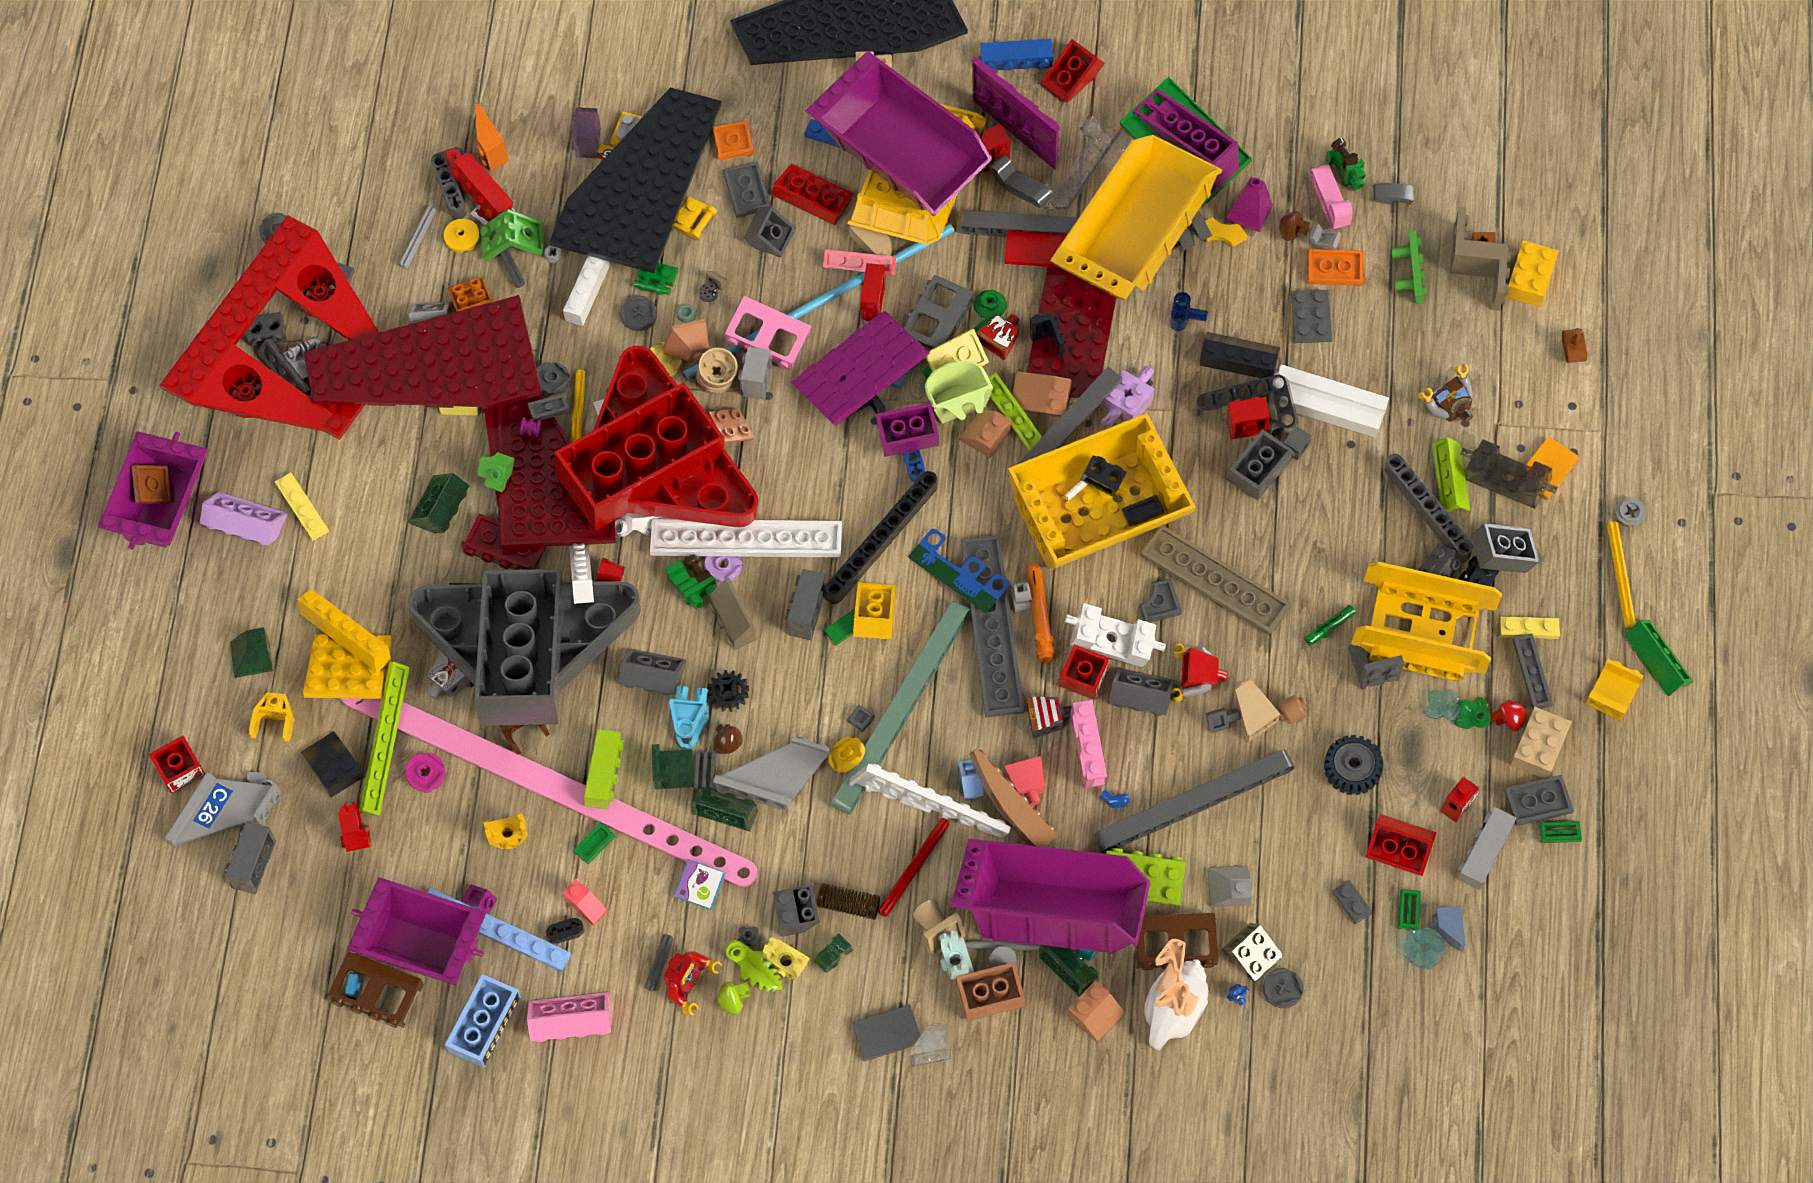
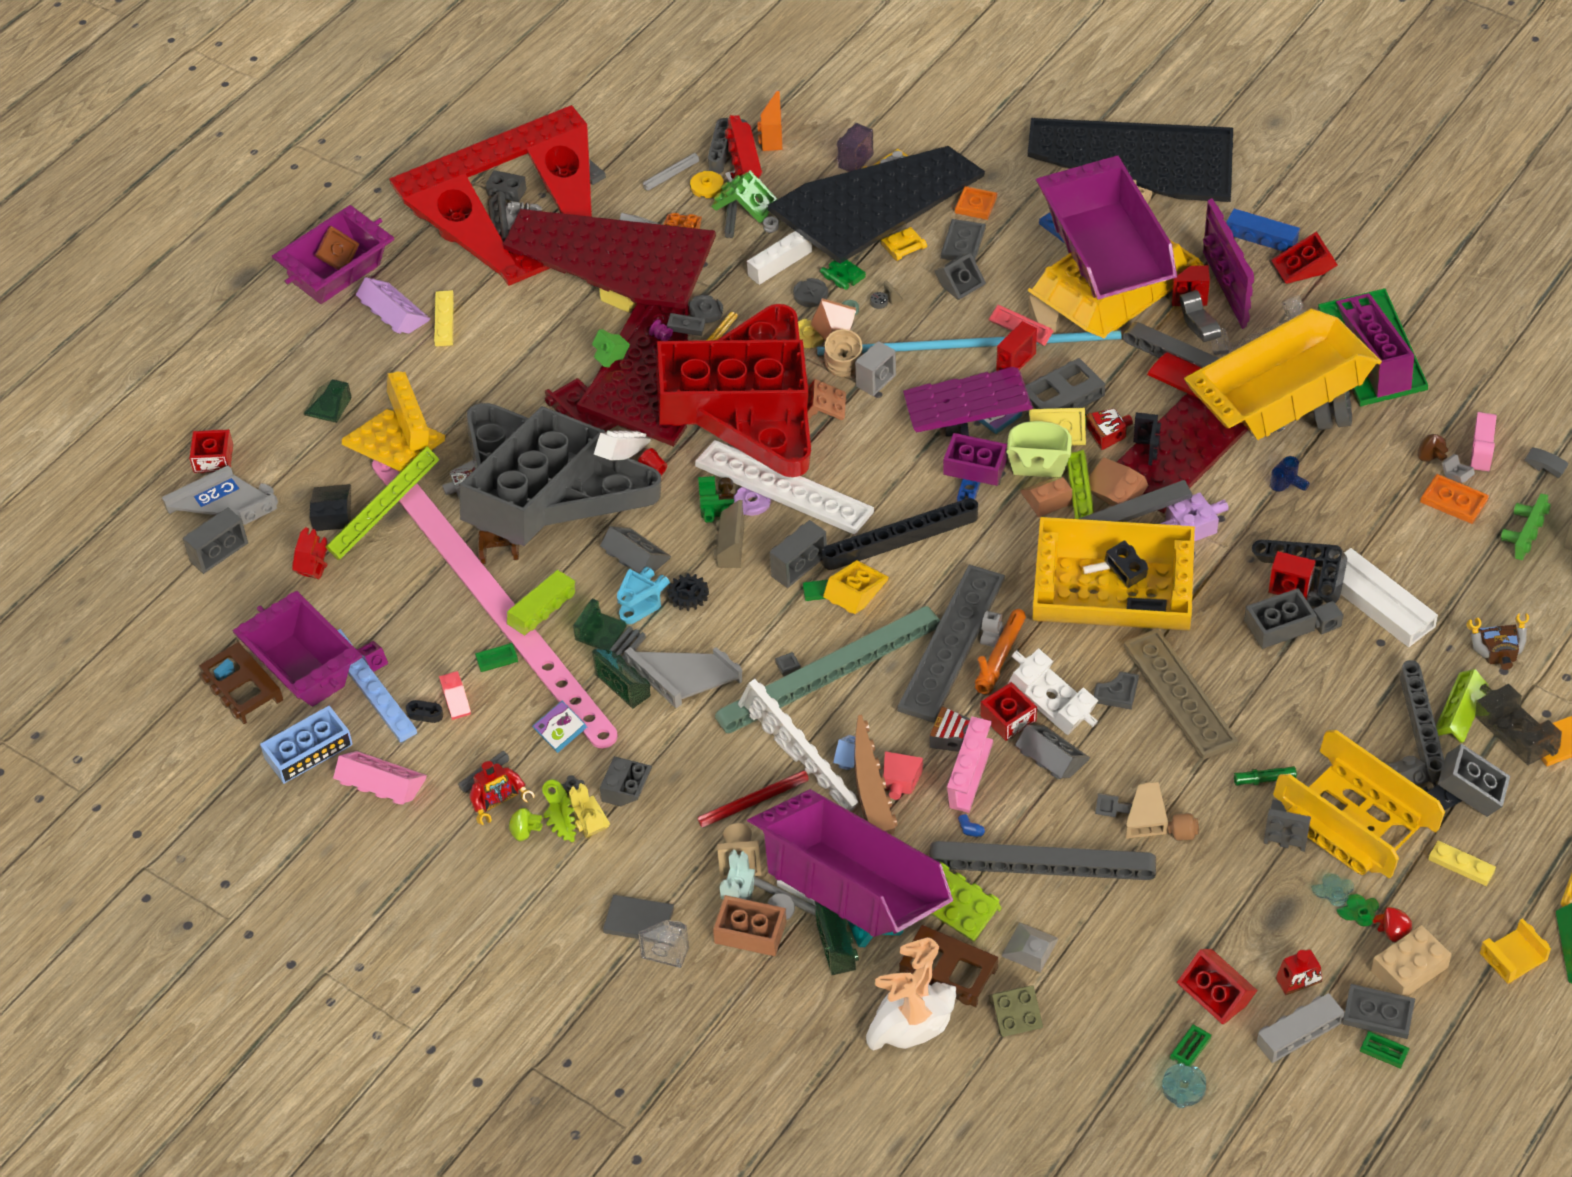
camera: 30 degrees right, 15 degrees down
yellow piece [249,692,295,742] -> none
dark pink plate [406,753,446,793] -> none
clear green slope [408,473,470,534] -> none
yellow piece [483,812,528,849] -> none
white plant [615,513,669,537] -> none
reddish brown piece [713,724,743,755] -> none
bright pink window [725,296,811,370] -> none
red slope [772,163,854,225] -> none
clear green leg [814,933,853,973] -> none
dark brown piece [817,883,880,920] -> none
yellow tile [828,737,865,773] -> none
piece [908,529,1010,613] -> none
green piece [974,290,1007,319] -> none
nougat slope [1068,980,1125,1043] -> none
red torso [1172,643,1227,702] -> none
black slope [1199,332,1280,379] -> none
yellow tile [1205,217,1248,247] -> none
magenta slope [1226,177,1273,232] -> none
blue plant [1227,984,1249,1005] -> none
dark grey tile [1263,968,1304,1009] -> none
dark grey plate [1291,290,1332,343] -> none
wheel [1324,735,1383,795] -> none
green hips [1326,138,1366,191] -> none
dark grey plate [1332,880,1372,924] -> none
sand blue slope [1432,906,1466,951] -> none
dark grey plate [1513,634,1553,710] -> none

